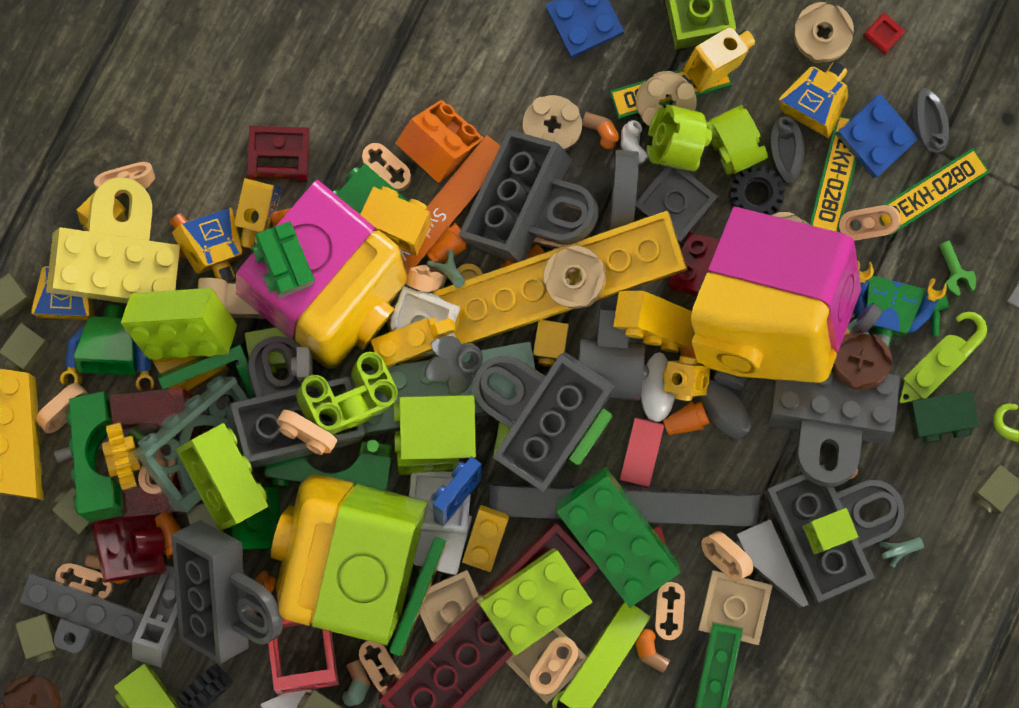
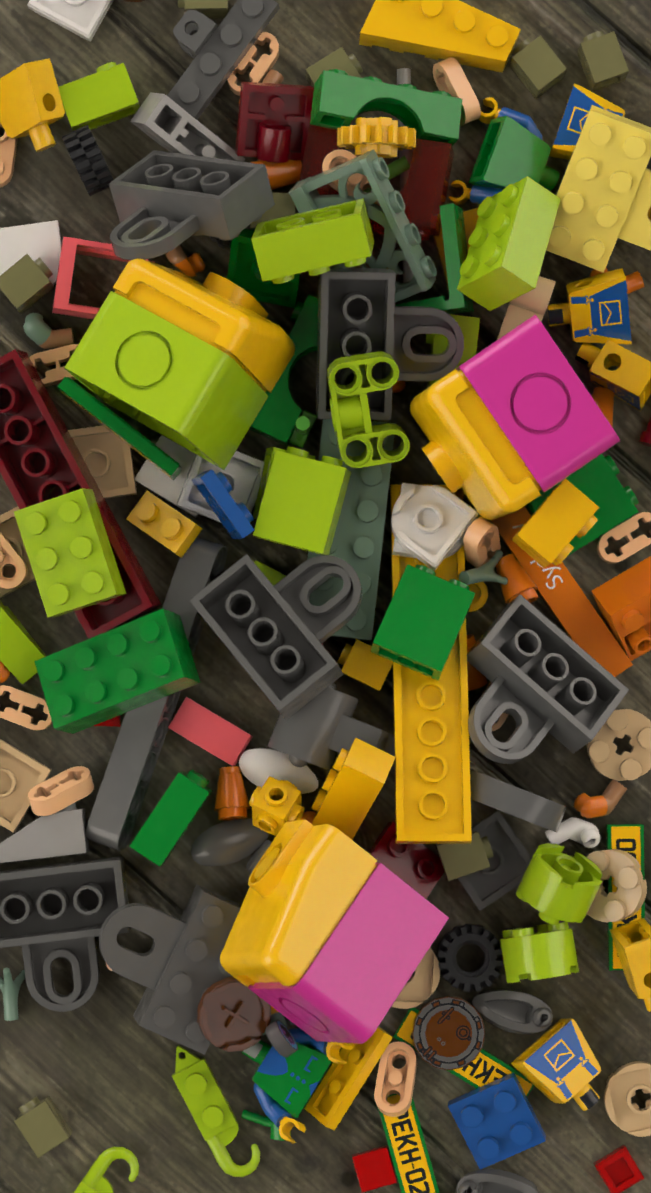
camera: 105 degrees right, 5 degrees up
green brick [251,221,315,299] -> none
light nougat plate [276,410,337,455] -> none
light grey plate [291,347,313,385] -> none
yellow hinge [371,317,457,368] -> none
dark grey plate [424,336,483,395] -> none
tan plate [543,246,606,308] -> none
bright green tile [566,408,613,470] -> none
lime brick [802,508,859,555] -> none
dark green brick [907,391,979,443] -> none
bright green bar [939,241,976,298] -> none
none -> green brick [129,769,213,867]
none -> yellow plate [304,1026,393,1131]
none -> red tile [352,1145,397,1193]
none -> green brick [371,564,475,681]
none -> tile [412,996,485,1070]
none -> olive brick [435,831,494,881]

